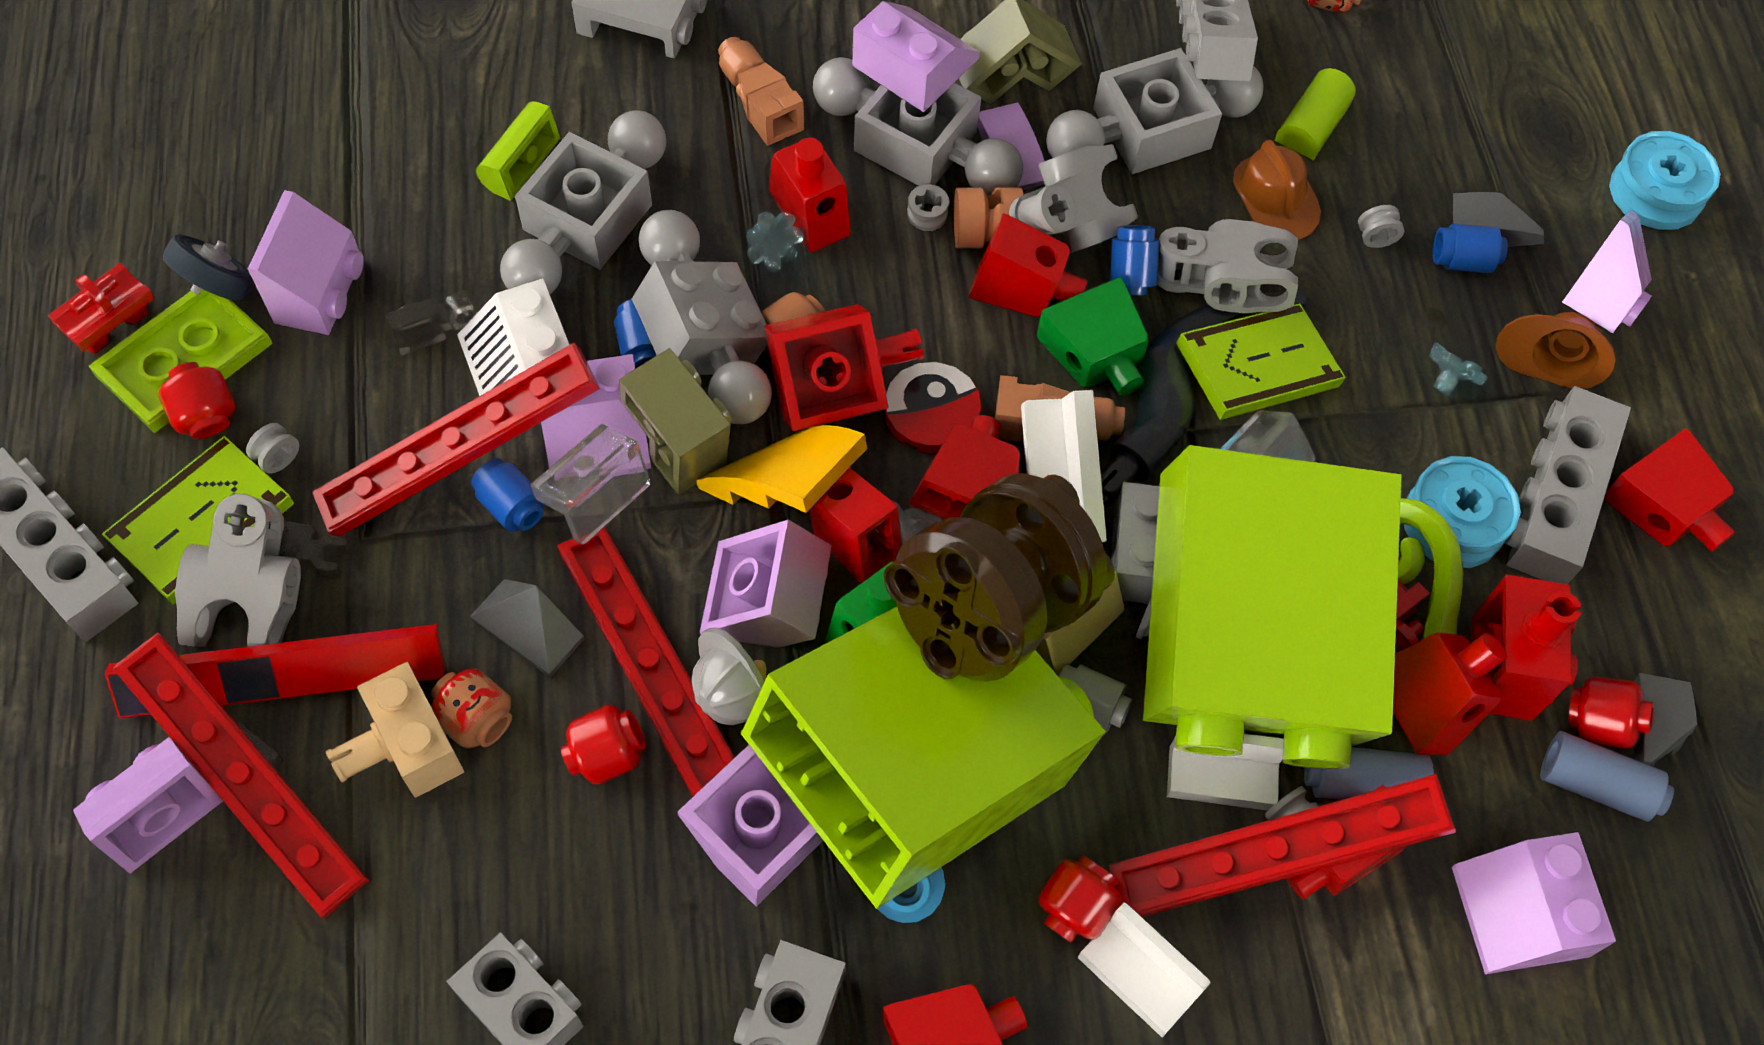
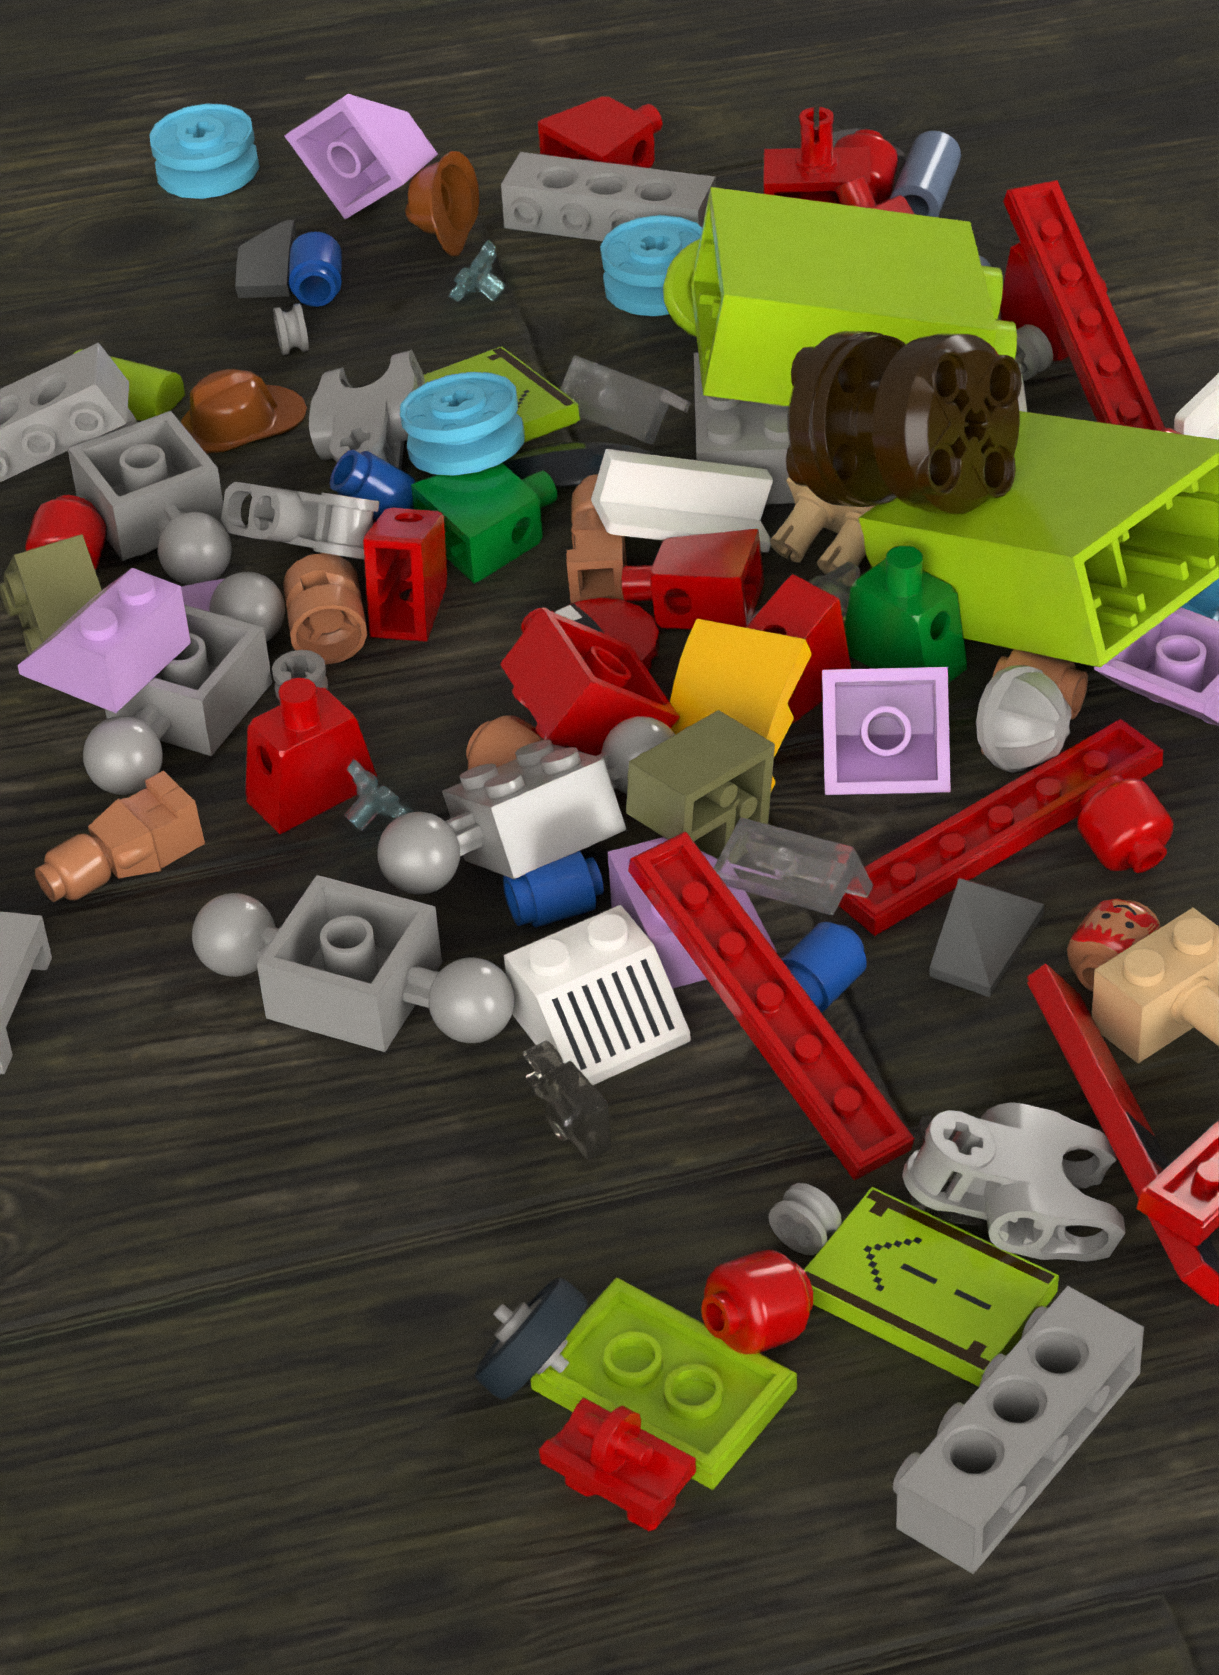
camera: 90 degrees left, 20 degrees down
lavender slope [248,190,363,335] -> none
lime brick [476,102,560,201] -> none
lavender slope [1452,832,1616,975] -> none
none -> red head [25,495,107,570]
none -> medium azure wheel [400,372,525,476]

